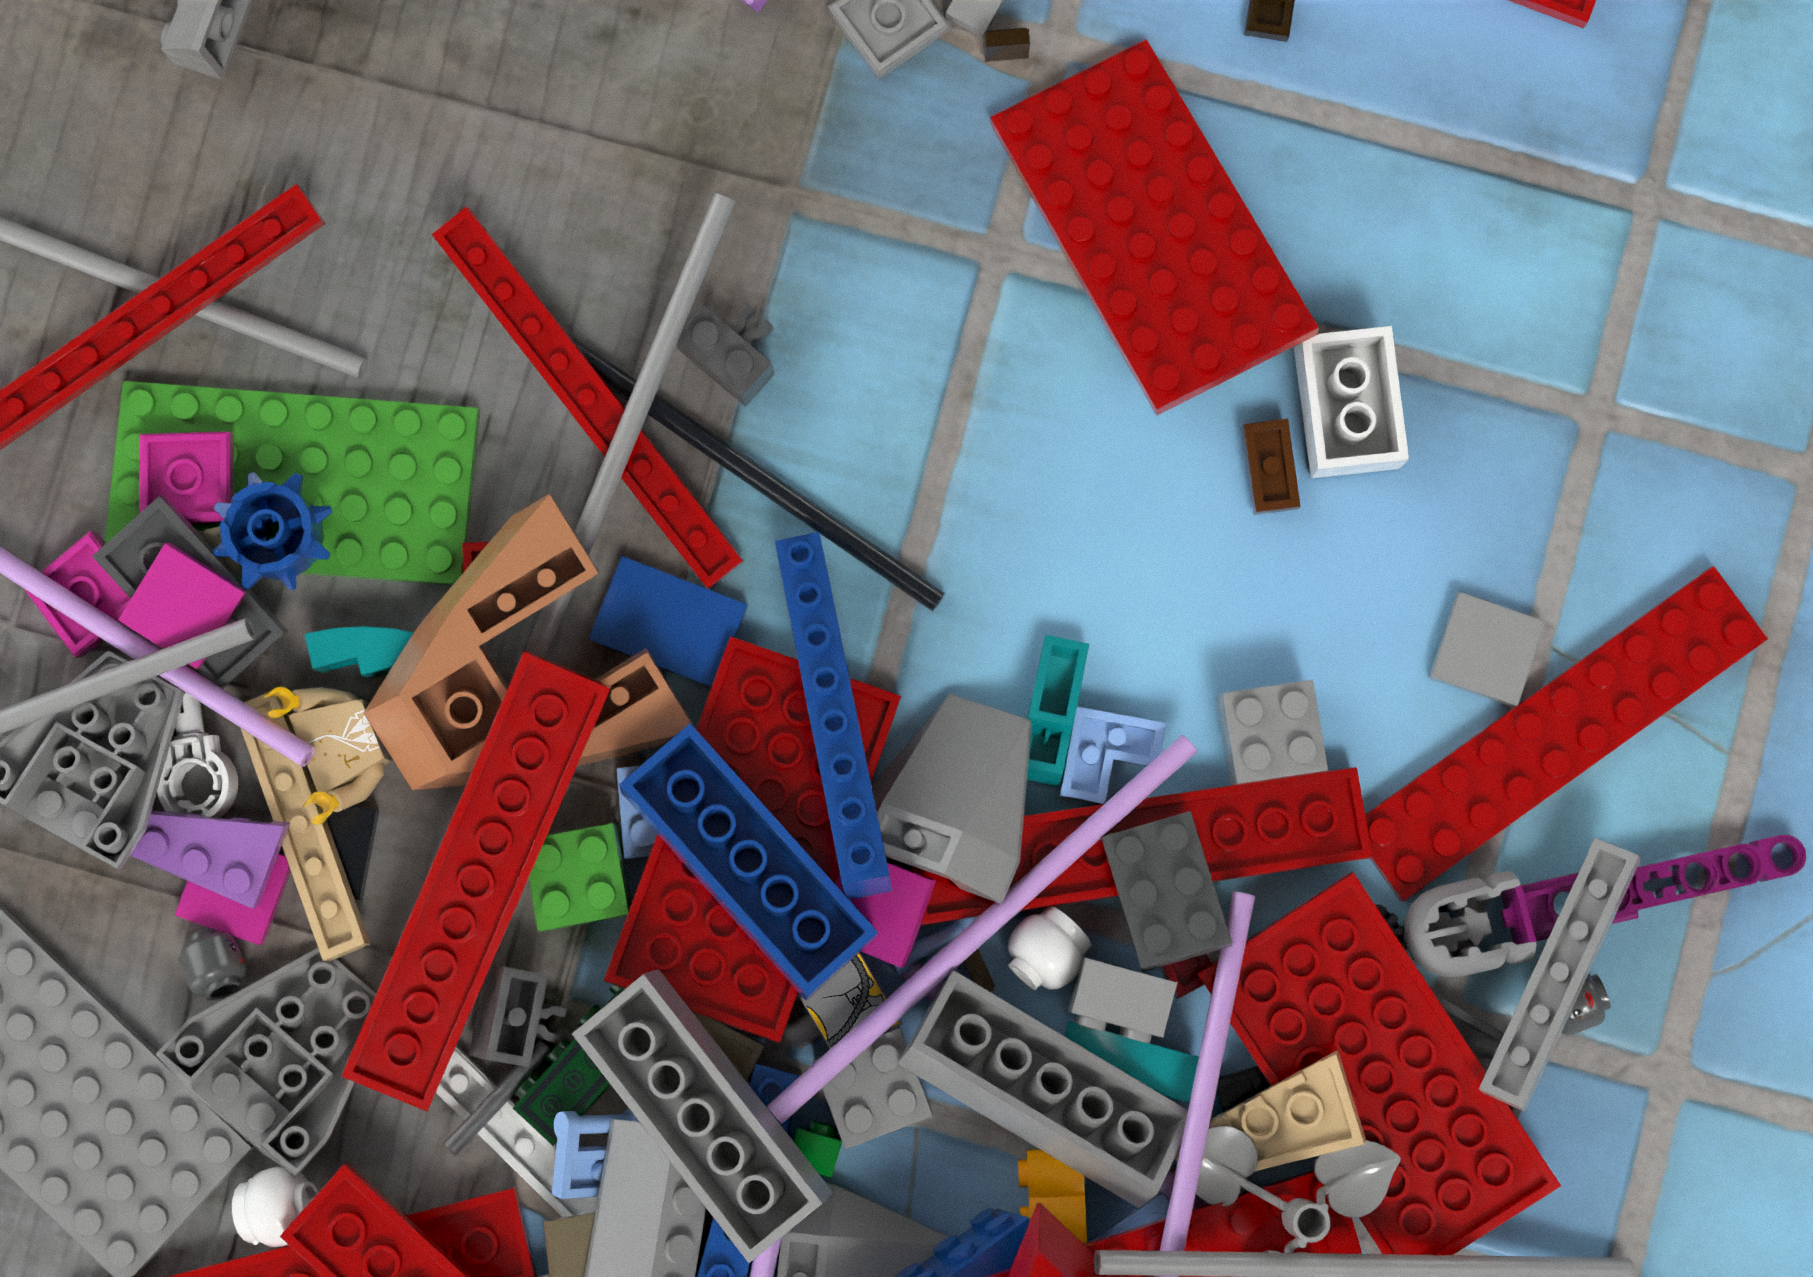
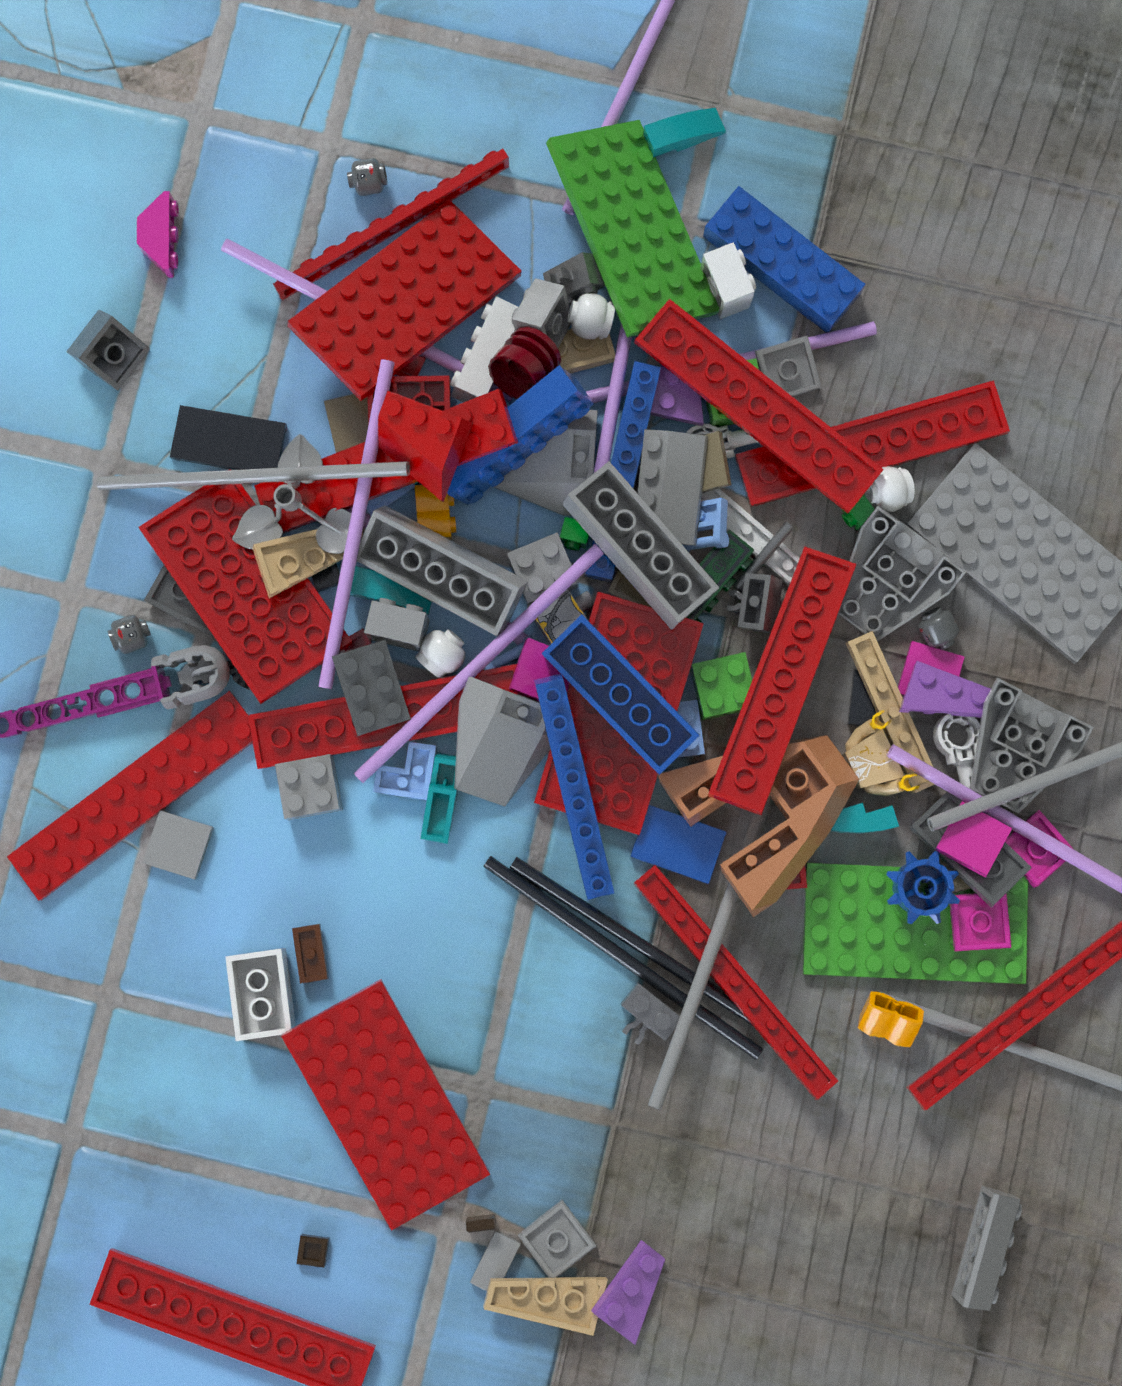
camera: 175 degrees right, 0 degrees up
dark brown tile [963,949,996,992] -> none
light grey plate [1479,838,1641,1112] -> none
none -> black piece [483,856,763,1060]
none -> green plate [841,495,875,531]
none -> light orange brick [858,991,924,1047]

